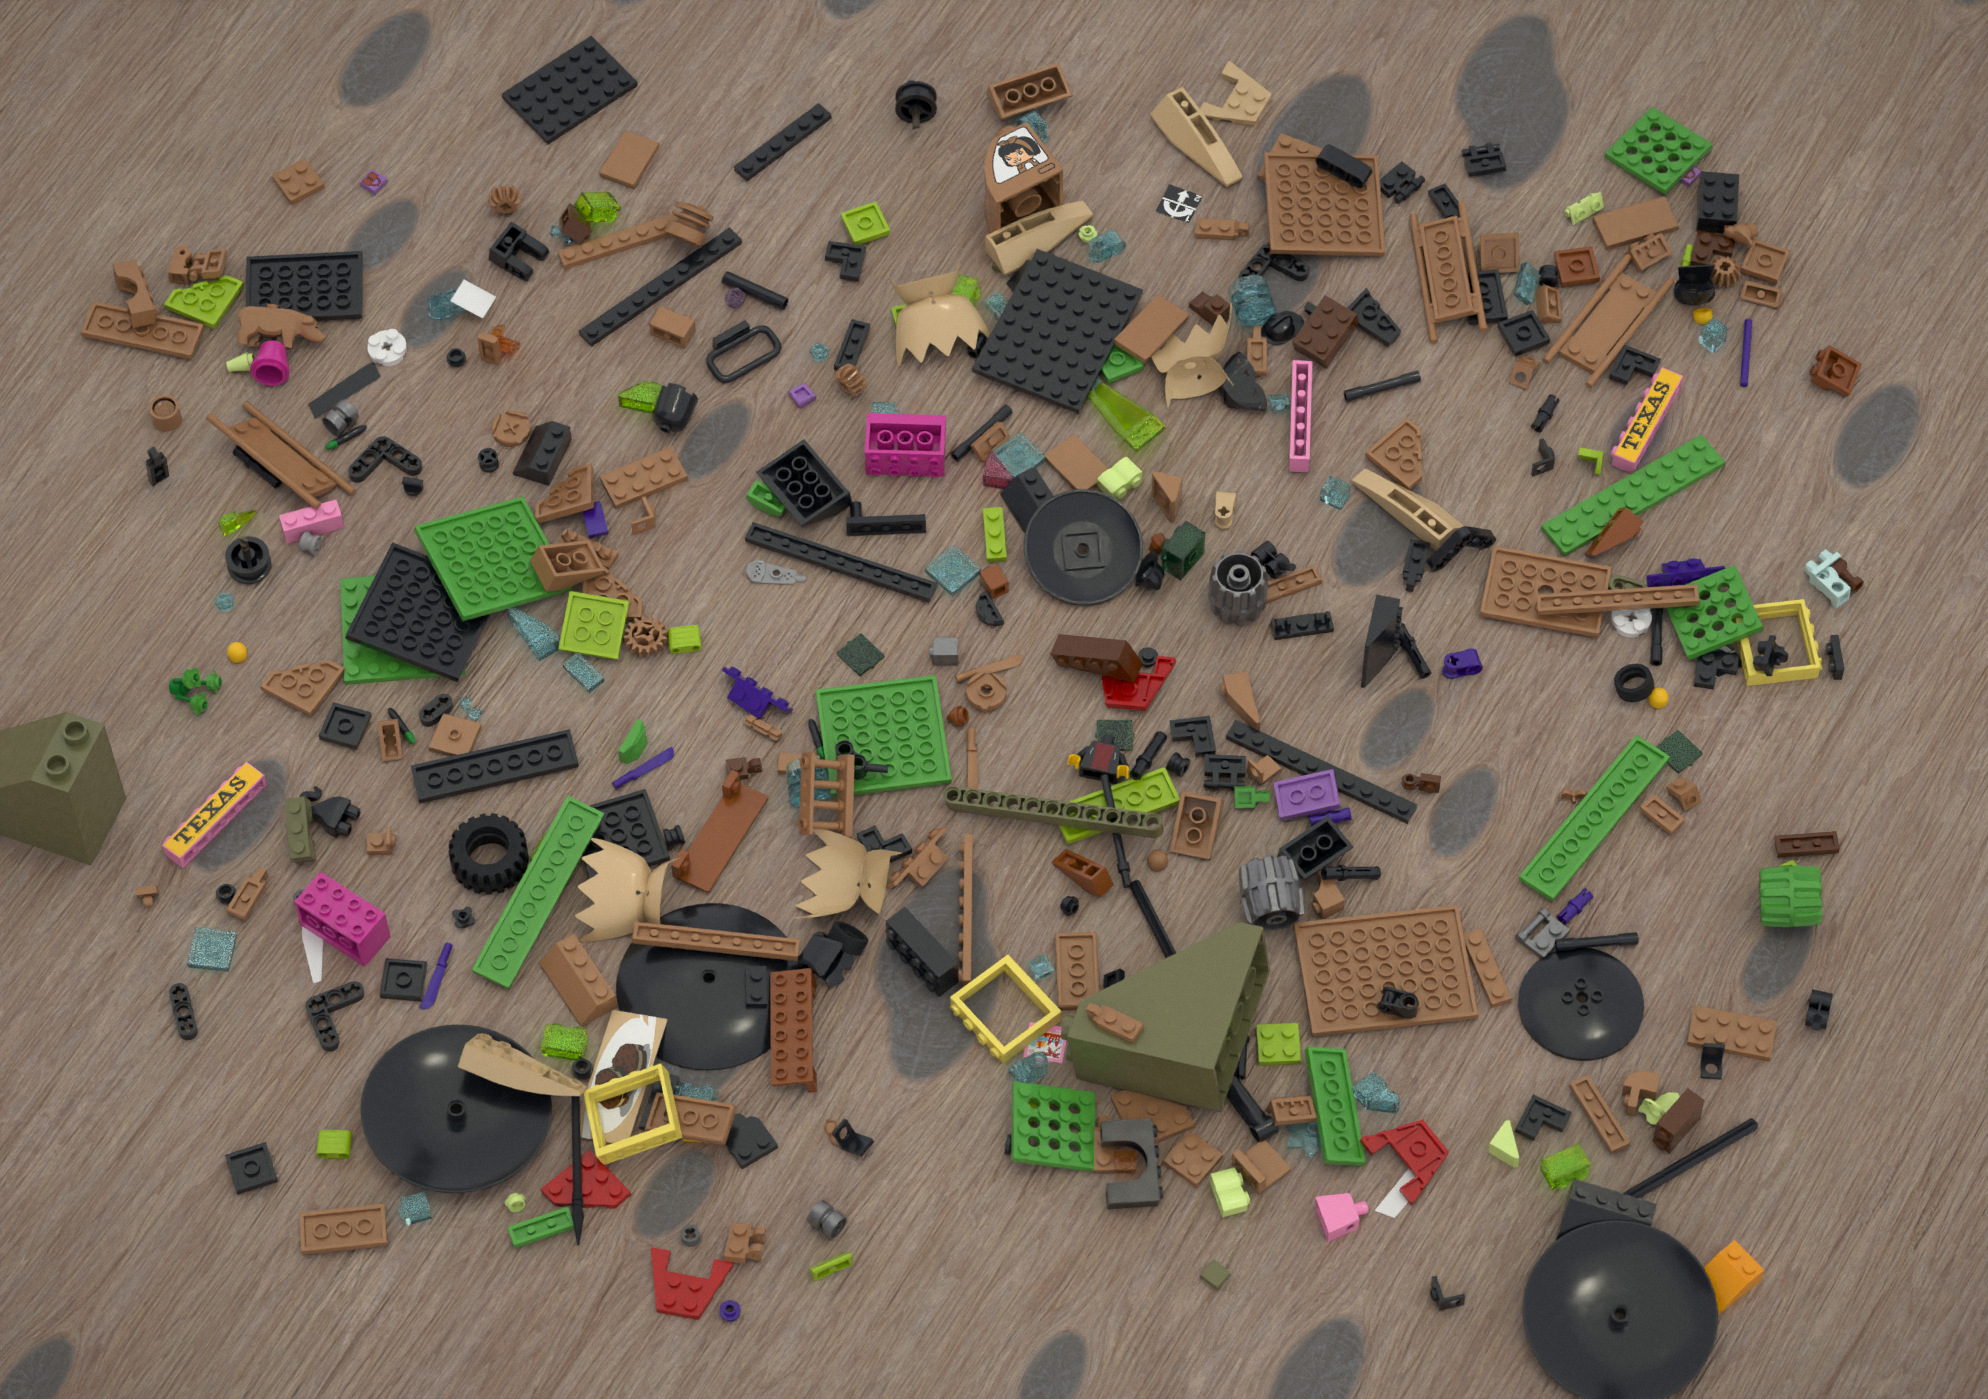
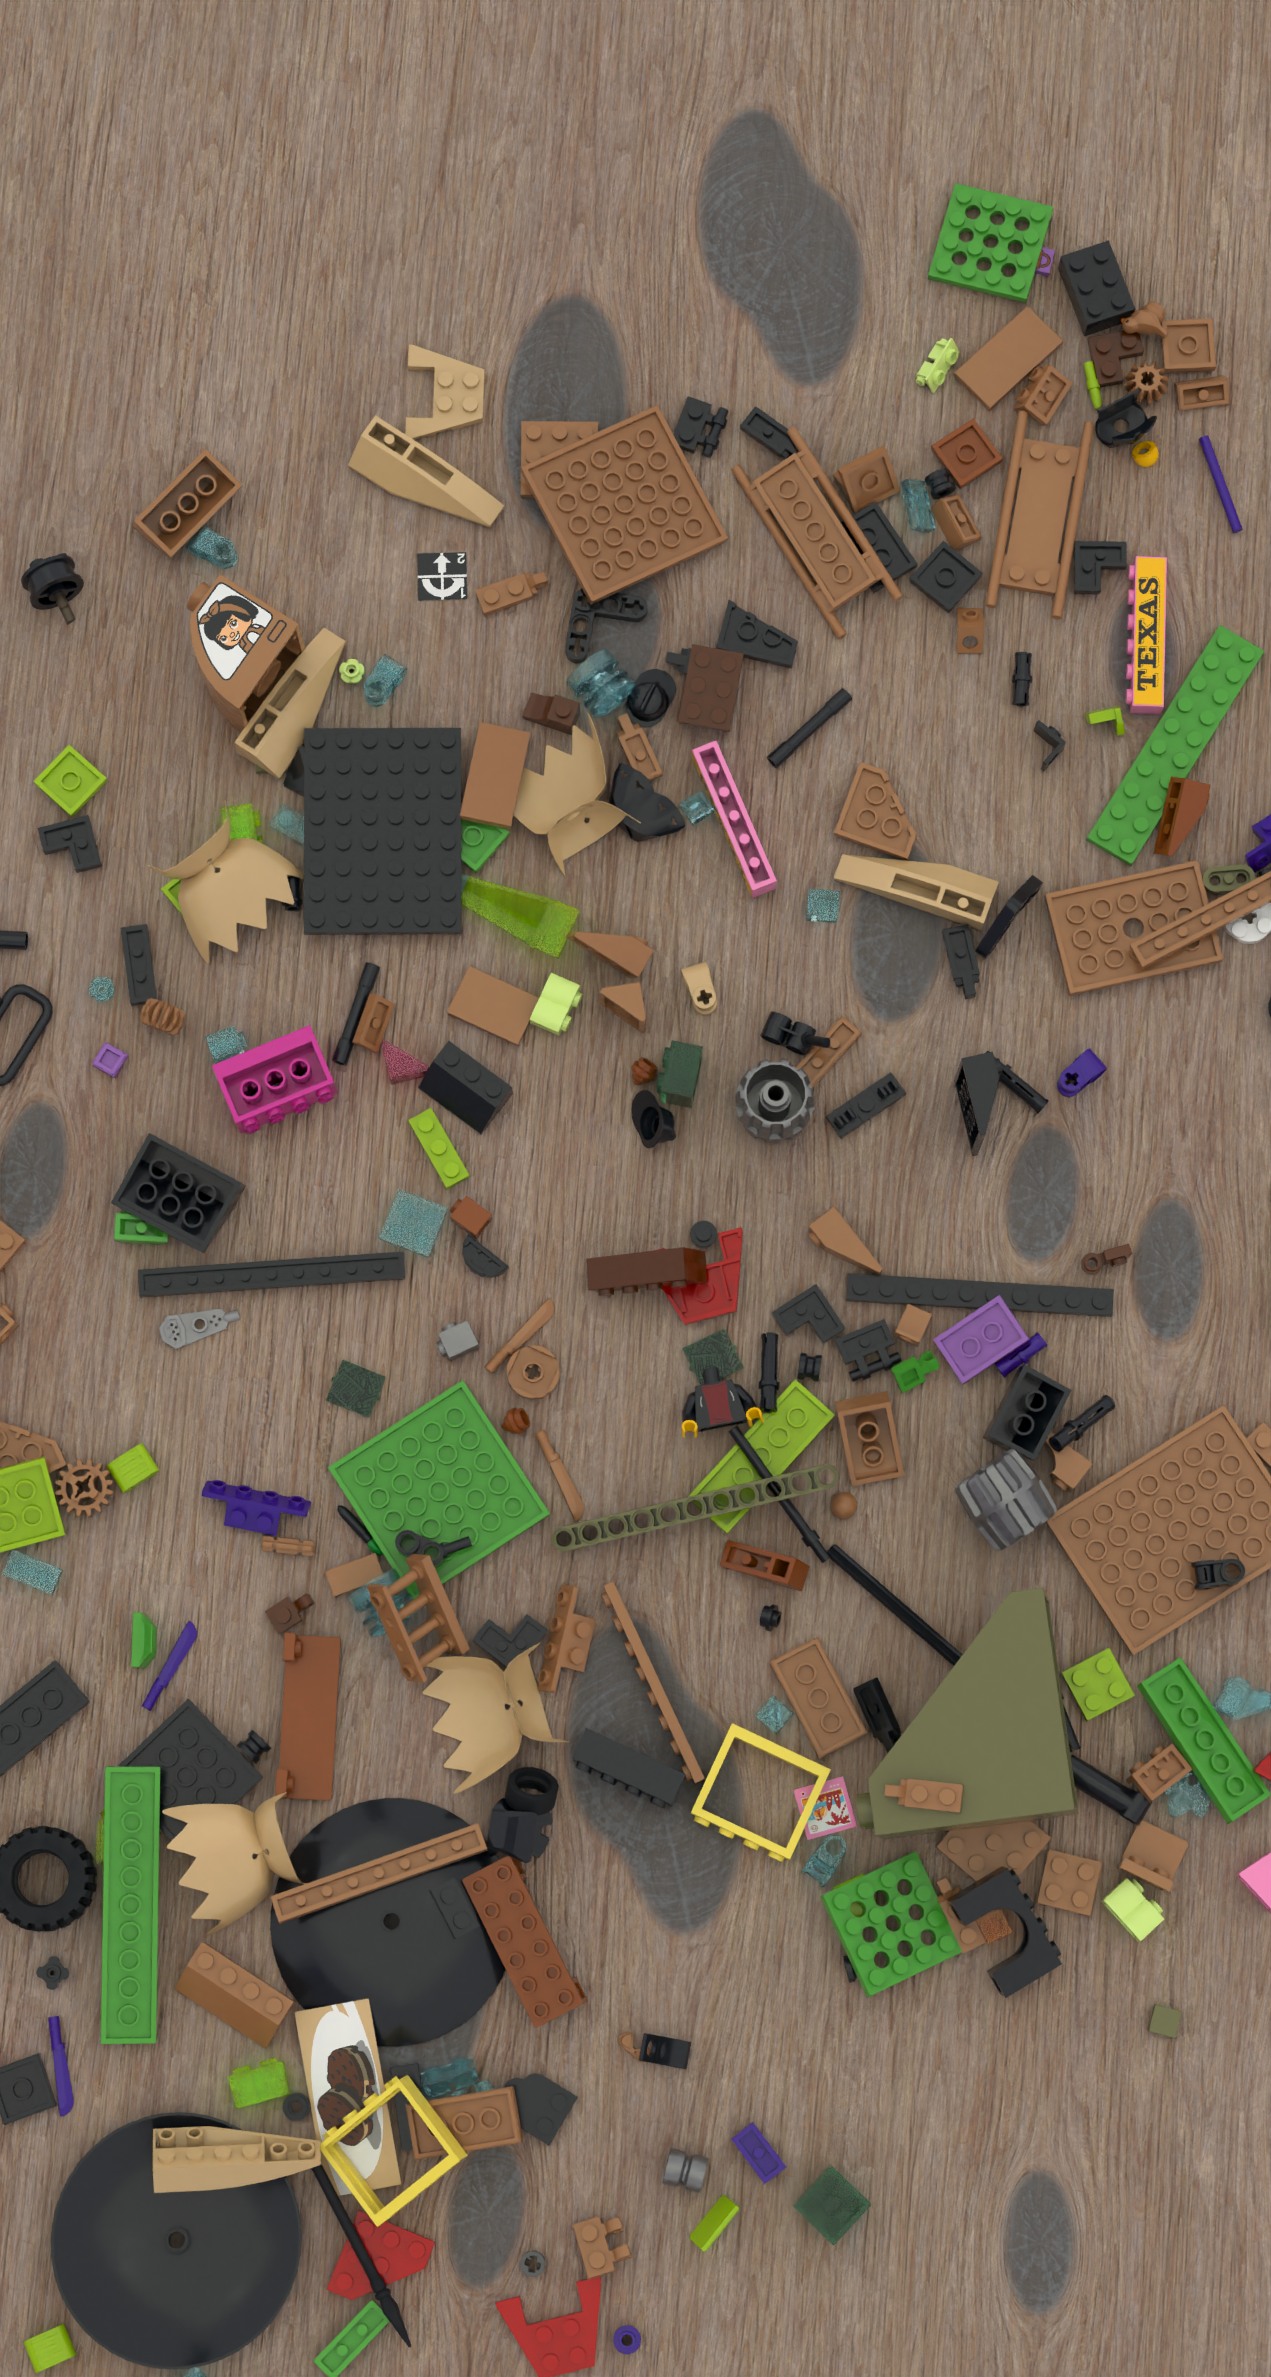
camera: 25 degrees left, 20 degrees up
yellowish green plate [505,1193,525,1213] -> none
black piece [846,501,926,536] -> none
clear light blue plate [990,432,1046,479] -> none
black dish [1024,489,1143,606] -> none
black beam [1315,144,1373,188] -> none
black plate [1461,143,1506,177] -> none
clear light blue brick [1699,317,1729,353] -> none
none -> medium nougat slope [566,931,654,978]
none -> dark purple plate [731,2122,786,2184]
none -> clear green brick [792,2164,872,2246]

